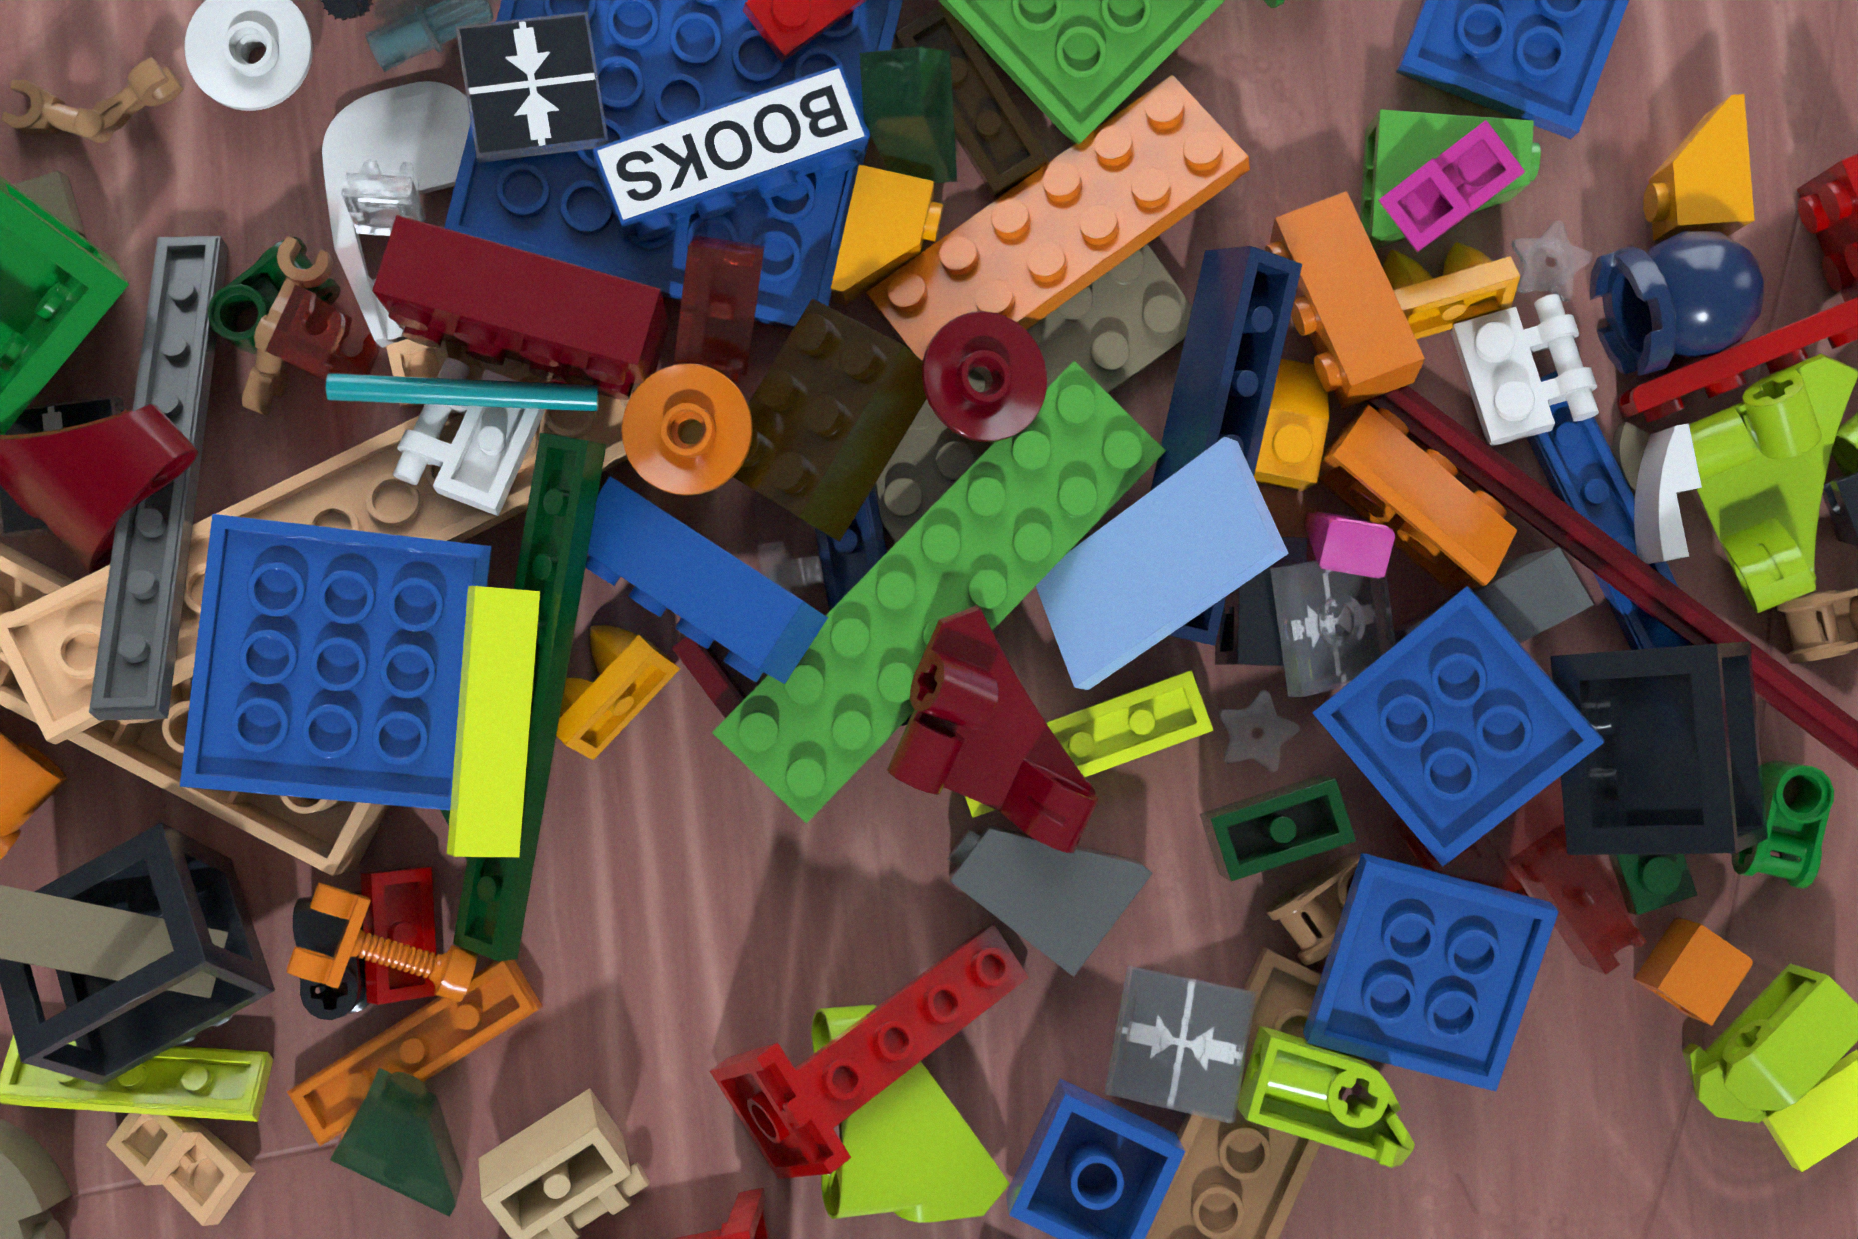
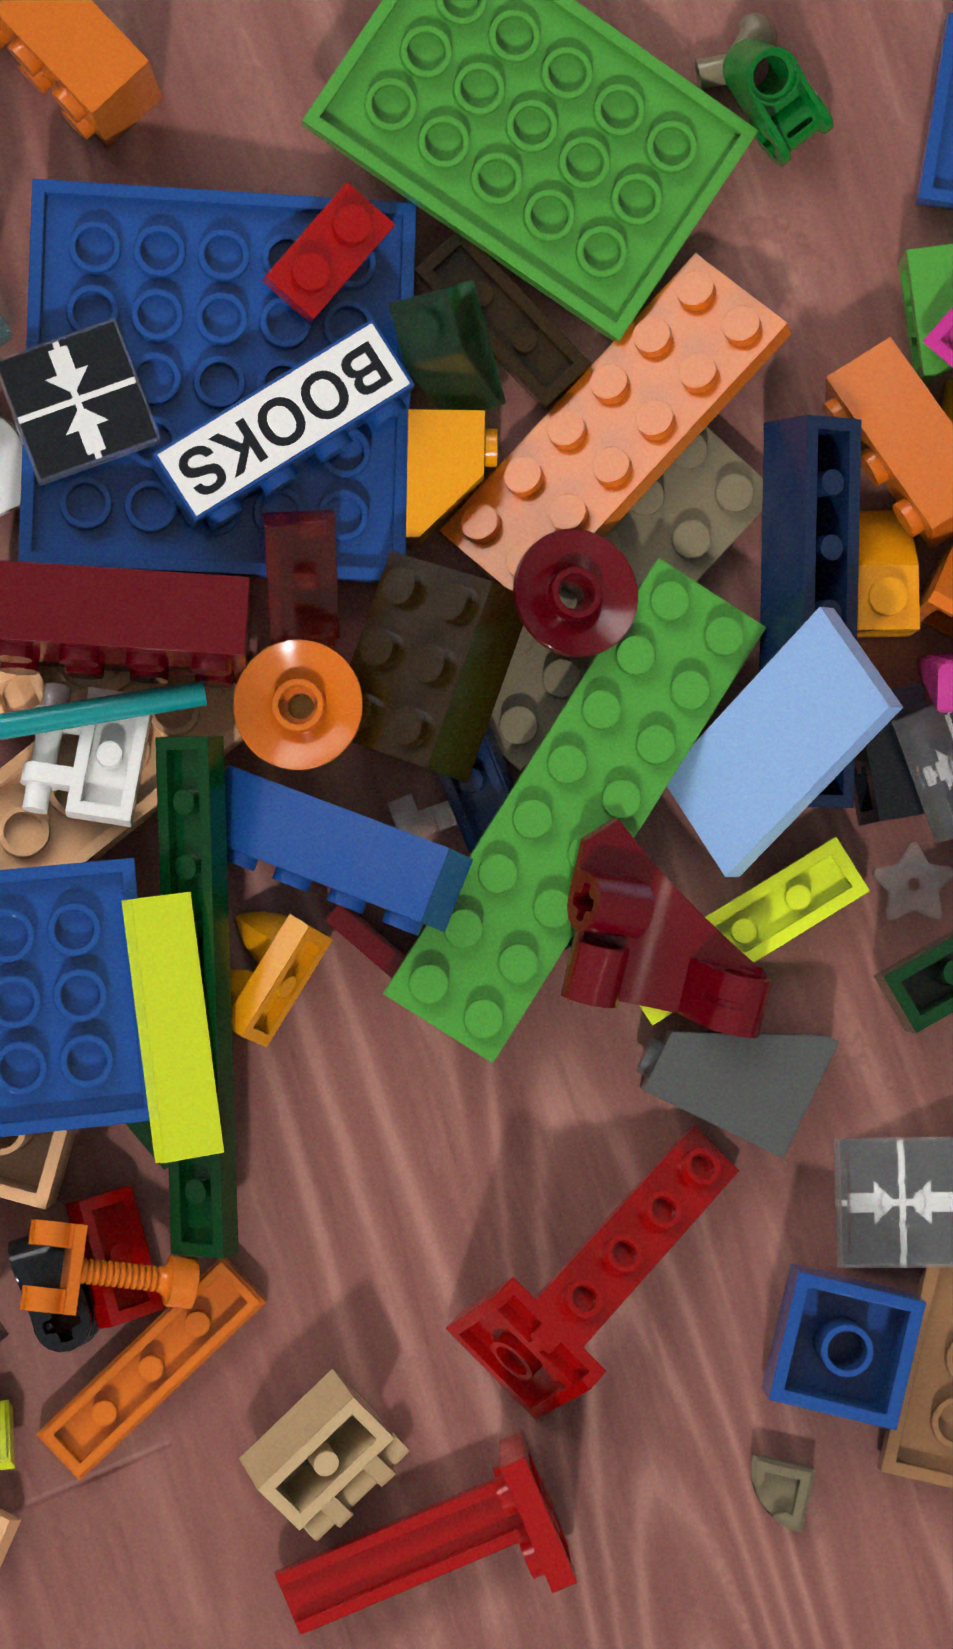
camera: 10 degrees left, 0 degrees up
clear green slope [330,1068,464,1217] -> none
lime panel [811,1004,1010,1223] -> none

